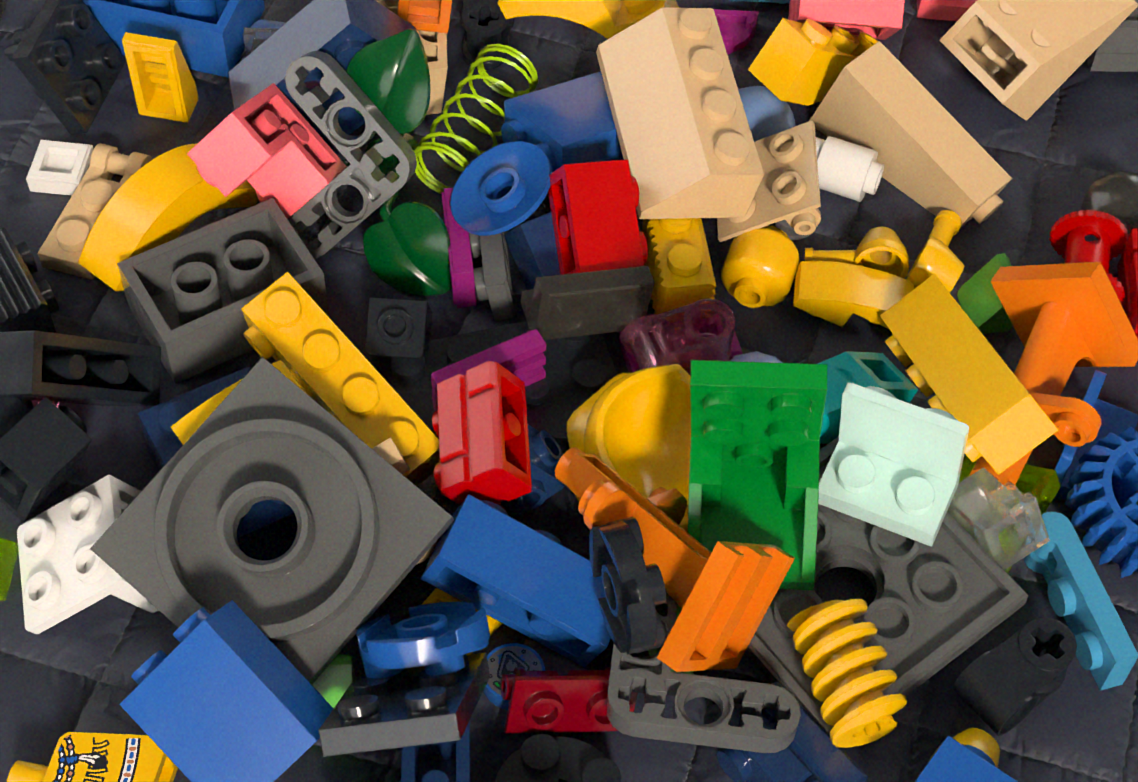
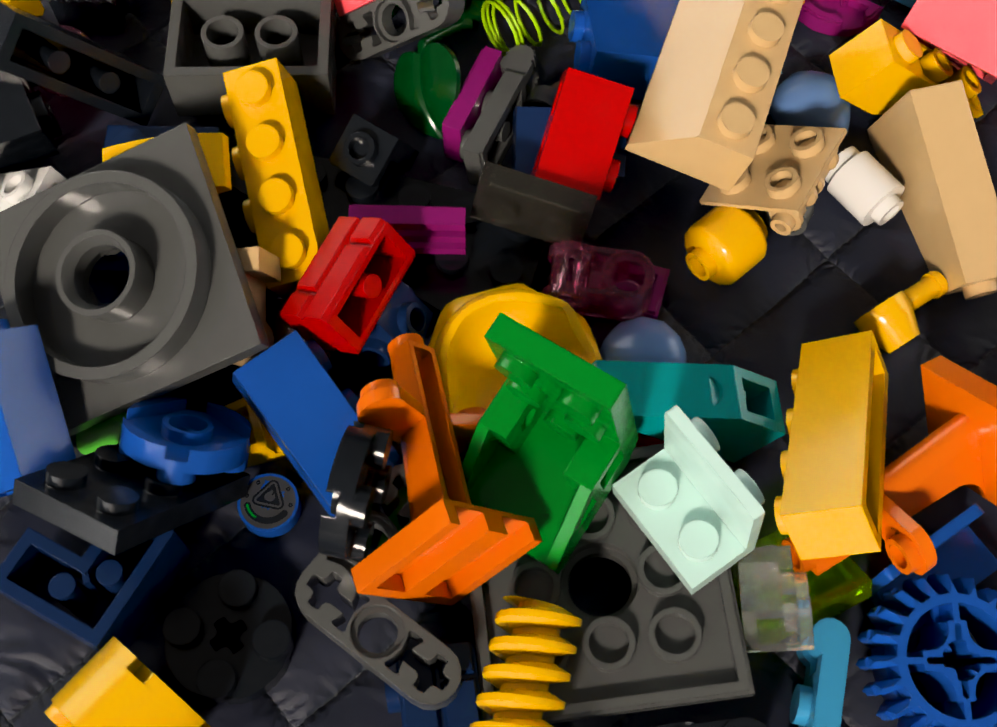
camera: 30 degrees right, 10 degrees up
blue dish [450,141,552,236] -> none
dark red hinge [501,667,638,733] -> none
yellow brick [642,218,716,323] -> none
yellow slope [793,261,914,329] -> none
yellow bar [805,227,909,279] -> none
bright green slope [957,253,1013,334] -> none

